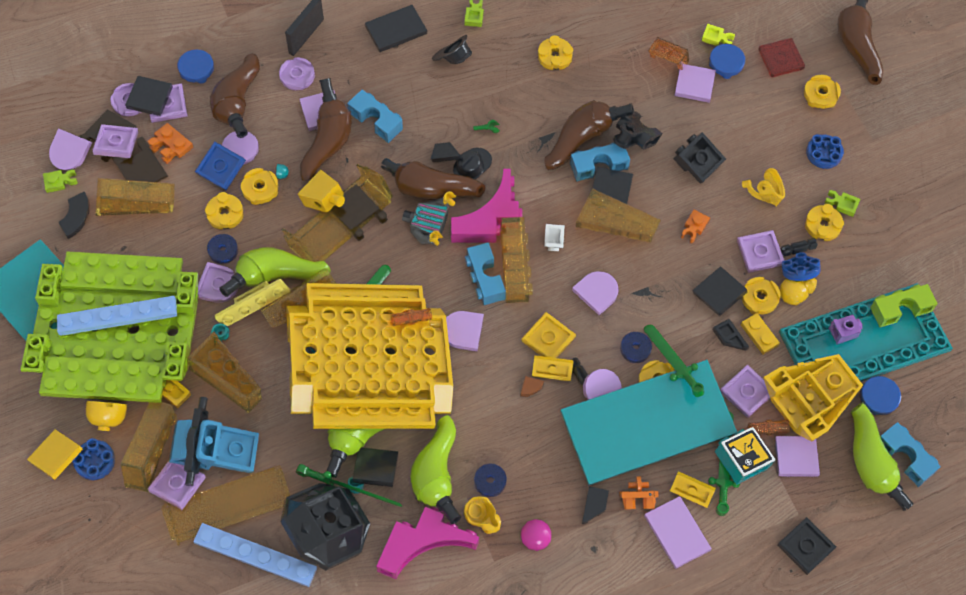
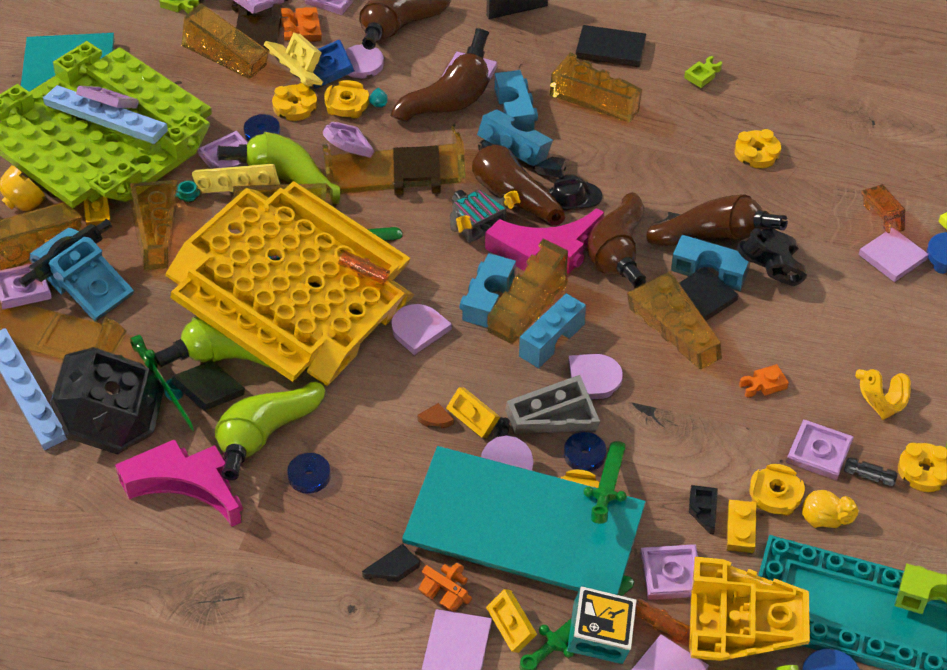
camera: 40 degrees right, 15 degrees down
black tile [59,191,90,239] -> none
lavender tile [279,57,315,91] -> none
yellow torso [298,170,345,212] -> none
black piece [432,35,472,64] -> none
yellow hair [463,496,501,534] -> none
green hand [473,120,500,133] -> none
dark pink hair [521,519,551,551] -> none
yellow tile [522,312,576,358] -> none
white bracket [544,224,565,251] -> none
black plate [673,132,726,184] -> none
black tile [693,266,748,317] -> none
blue tile [781,252,821,281] -> none
medium lavender brick [829,315,862,344] -> none
none -> lavender tile [76,86,139,108]
none -> light yellow bracket [264,33,323,86]
none -> lavender tile [323,122,374,158]
none -> dark azure arch [477,109,553,166]
none -> light grey wedge [505,375,600,434]
none -> dark azure arch [519,293,586,369]
none -> clear yellow wedge [549,52,642,122]
none -> reddish brown animal [588,192,647,289]

